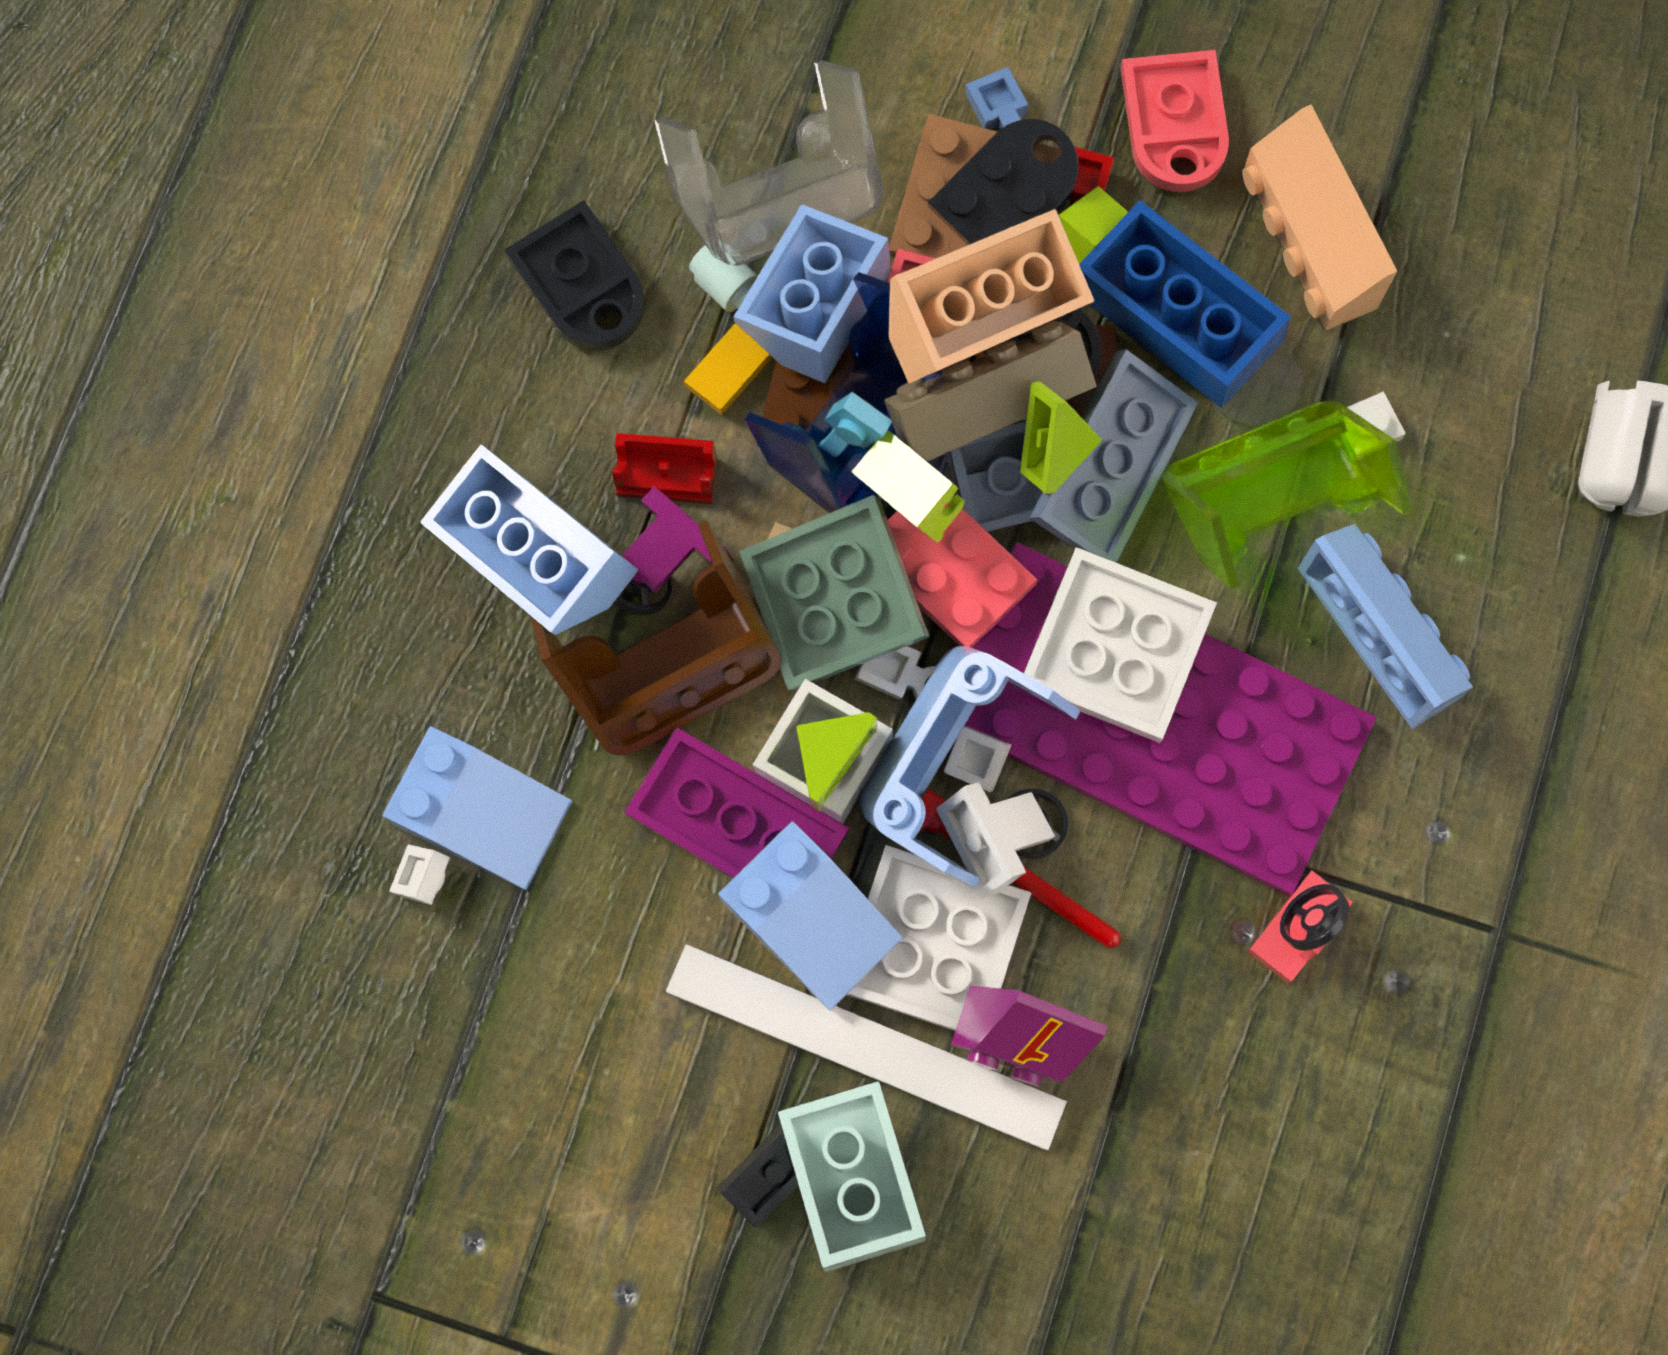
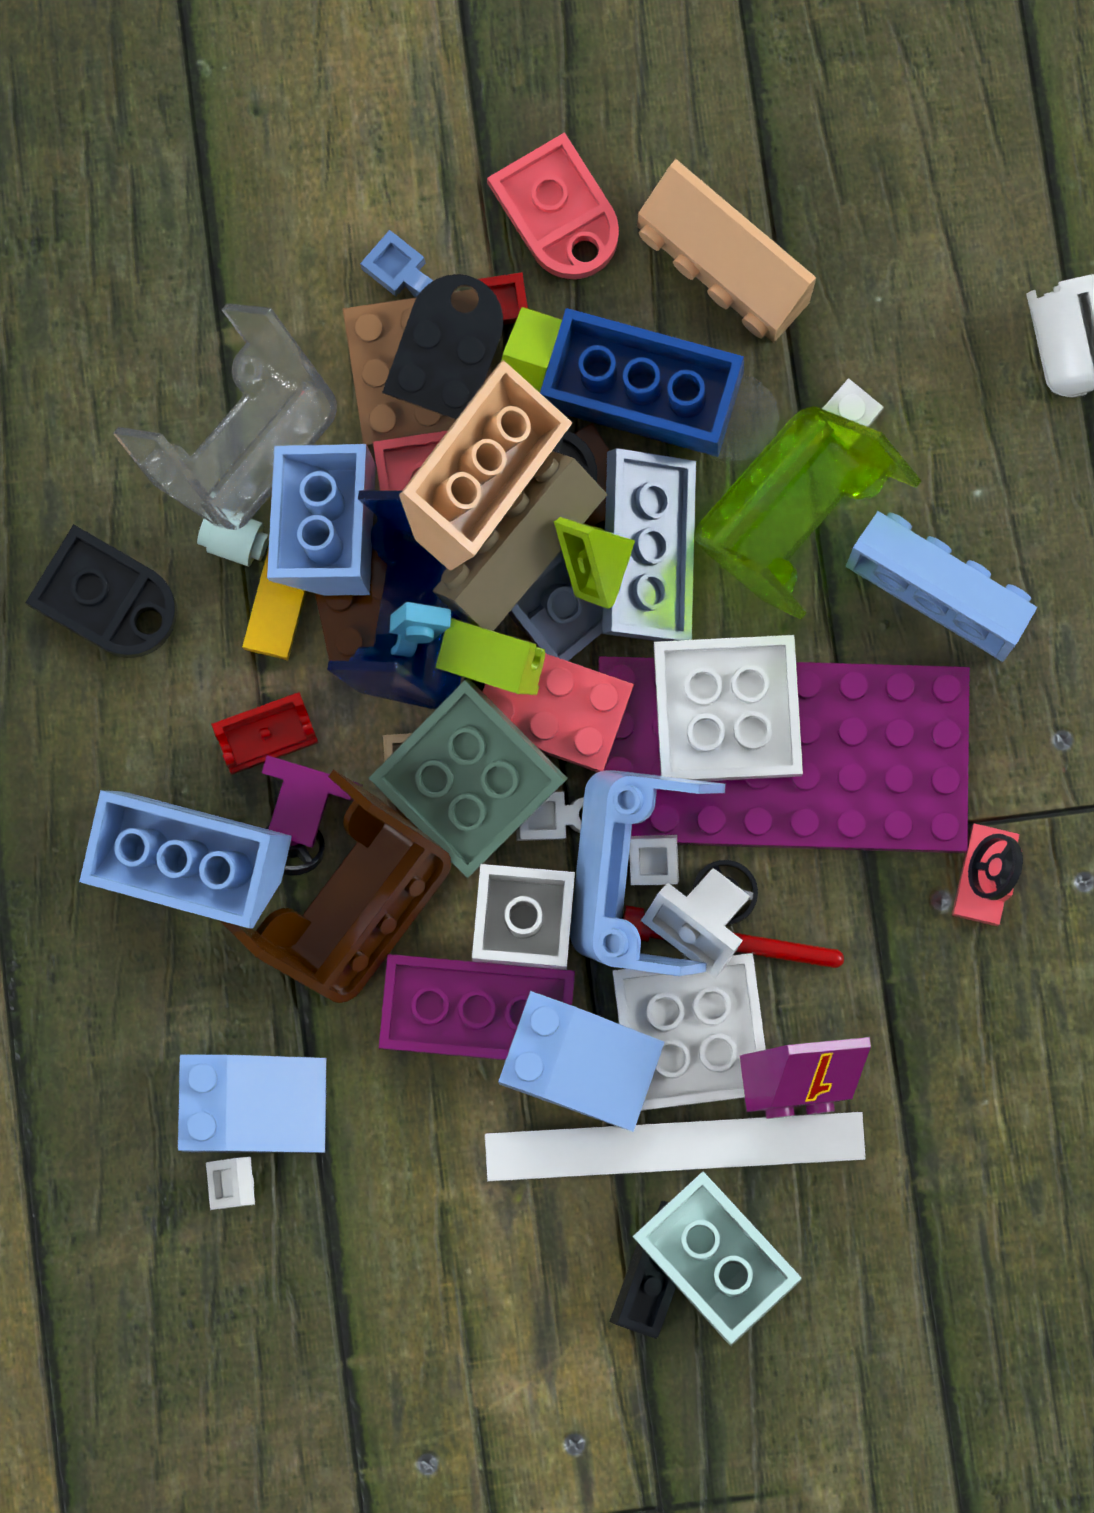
camera: 30 degrees left, 5 degrees up
lime slope [796,712,877,812] -> none

